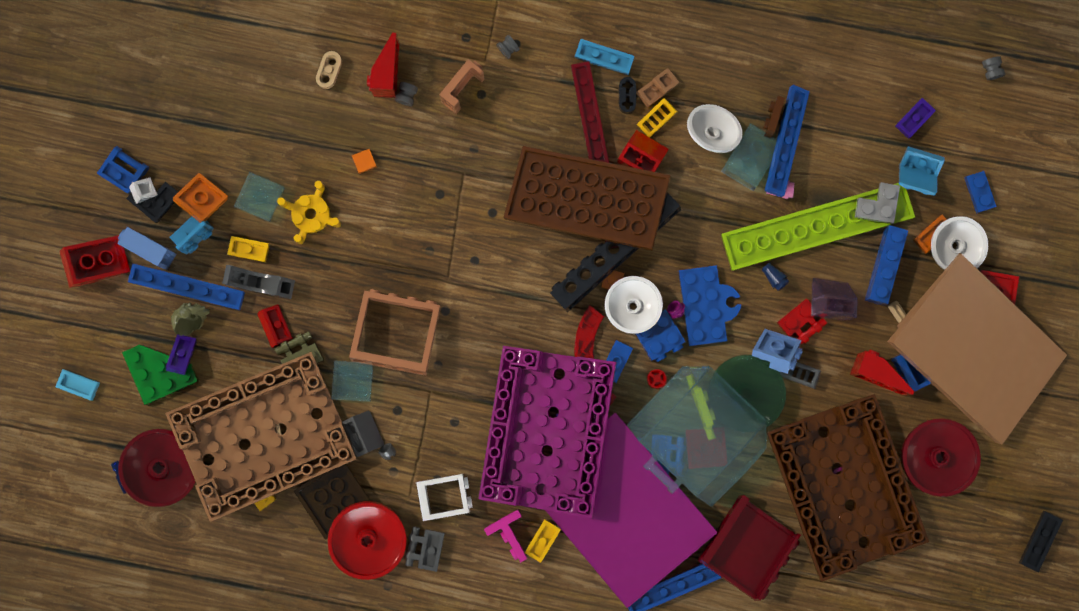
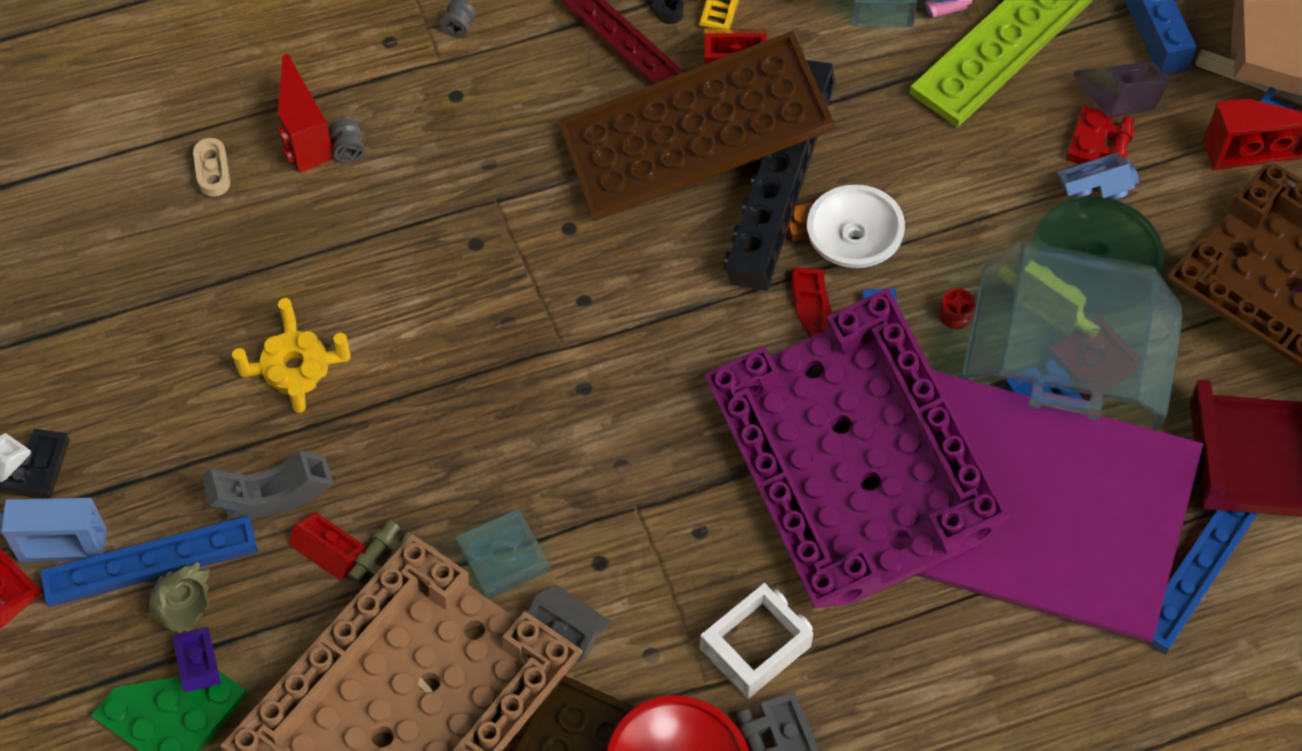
camera: 30 degrees left, 25 degrees down
dark azure bracket [169,216,214,255] -> none
orange plate [173,173,228,223] -> none
yellow plate [227,236,270,263] -> none
clear light blue plate [234,172,285,222] -> none
nougat window [349,289,441,376] -> none
orange tile [352,149,377,174] -> none
dark grey hinge [379,443,396,460] -> none
nougat panel [439,59,484,115] -> none
dark pink bracket [484,509,527,563] -> none
yellow plate [524,519,561,563] -> none
blue plate [636,309,686,362] -> none
magenta plate [667,301,685,319] -> none
blue plate [678,265,741,346] -> none
dark blue cone [762,263,789,291] -> none
dark grey slope [778,362,821,389] -> none

